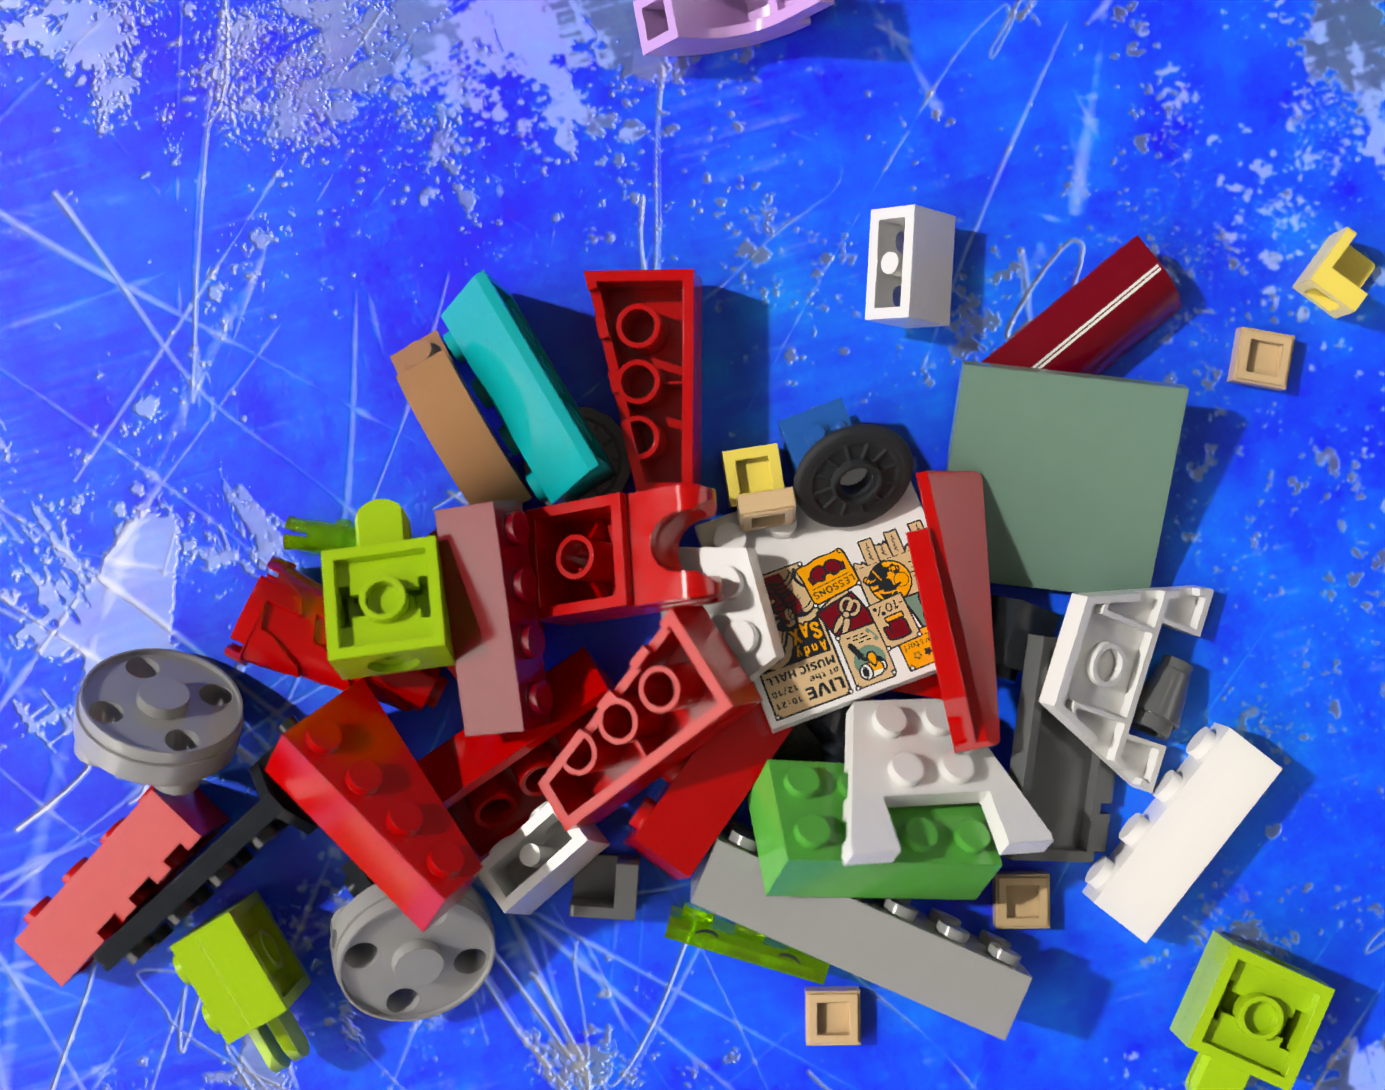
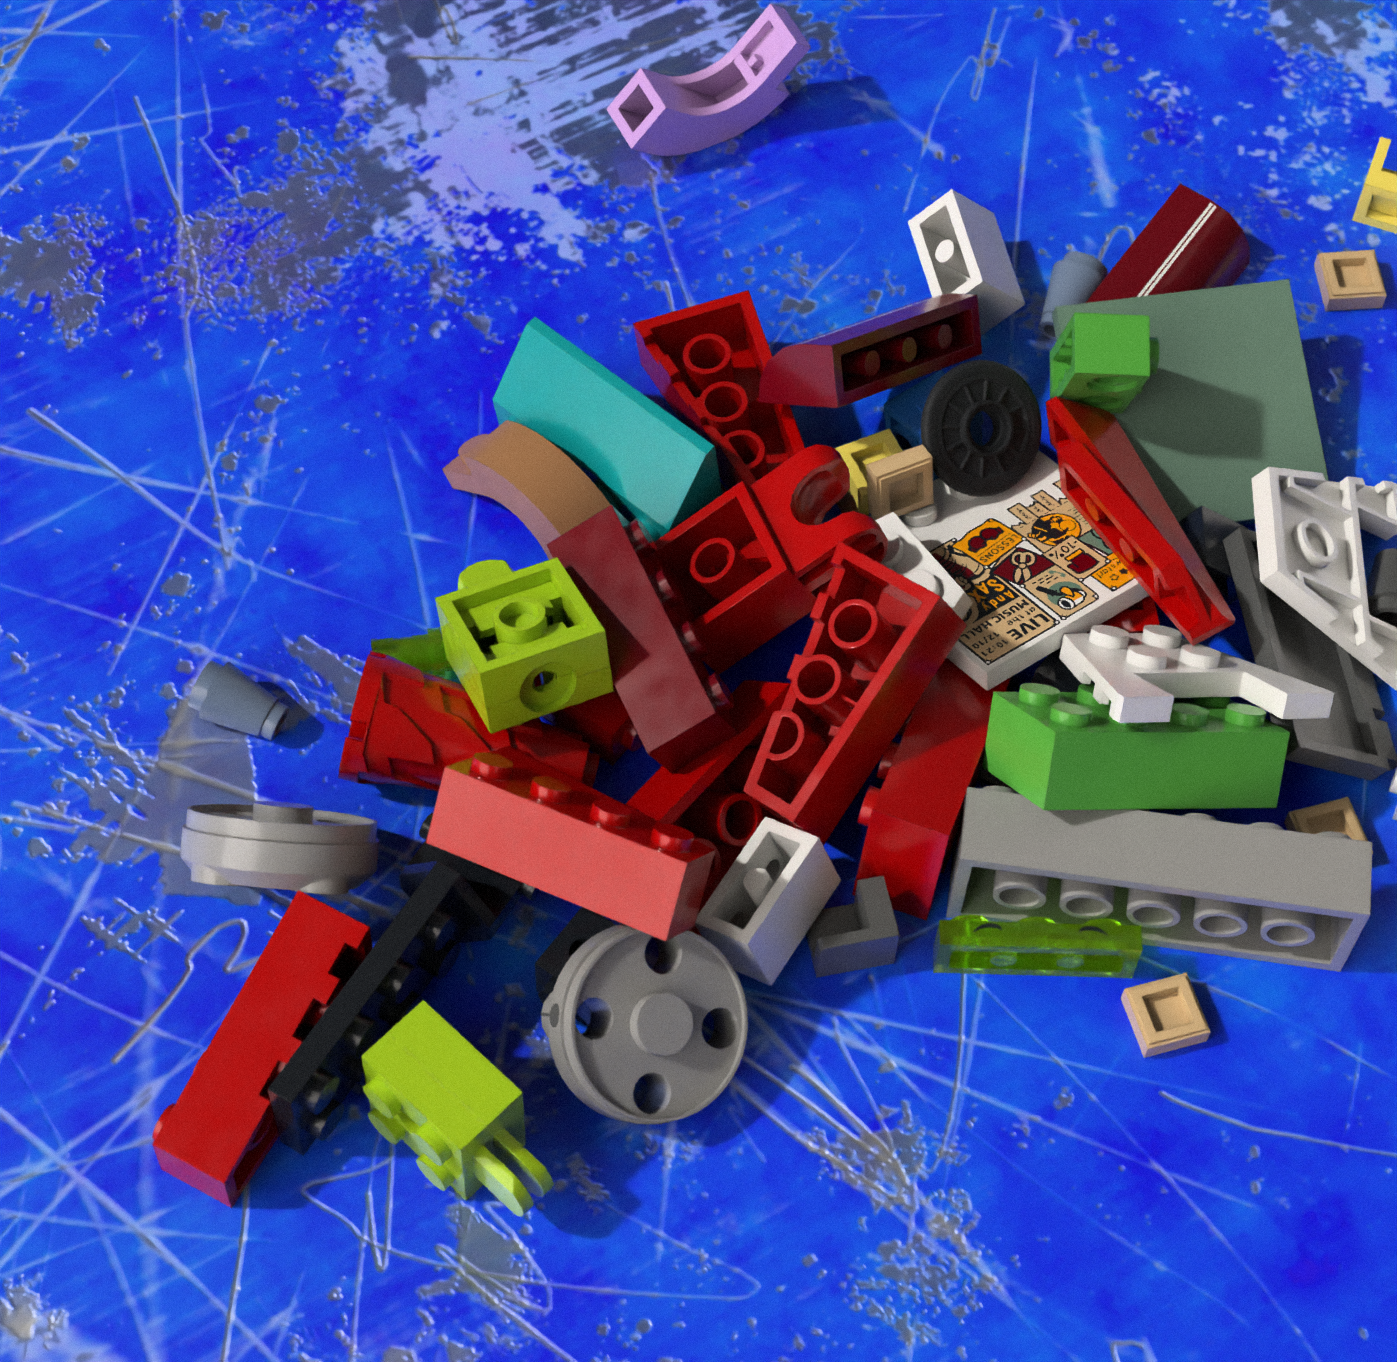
camera: 15 degrees left, 30 degrees down
none -> sand blue cone [188,660,290,741]
none -> dark red brick [758,293,982,408]
none -> sand blue cone [1038,251,1107,341]
none -> bright green brick [1050,312,1159,414]

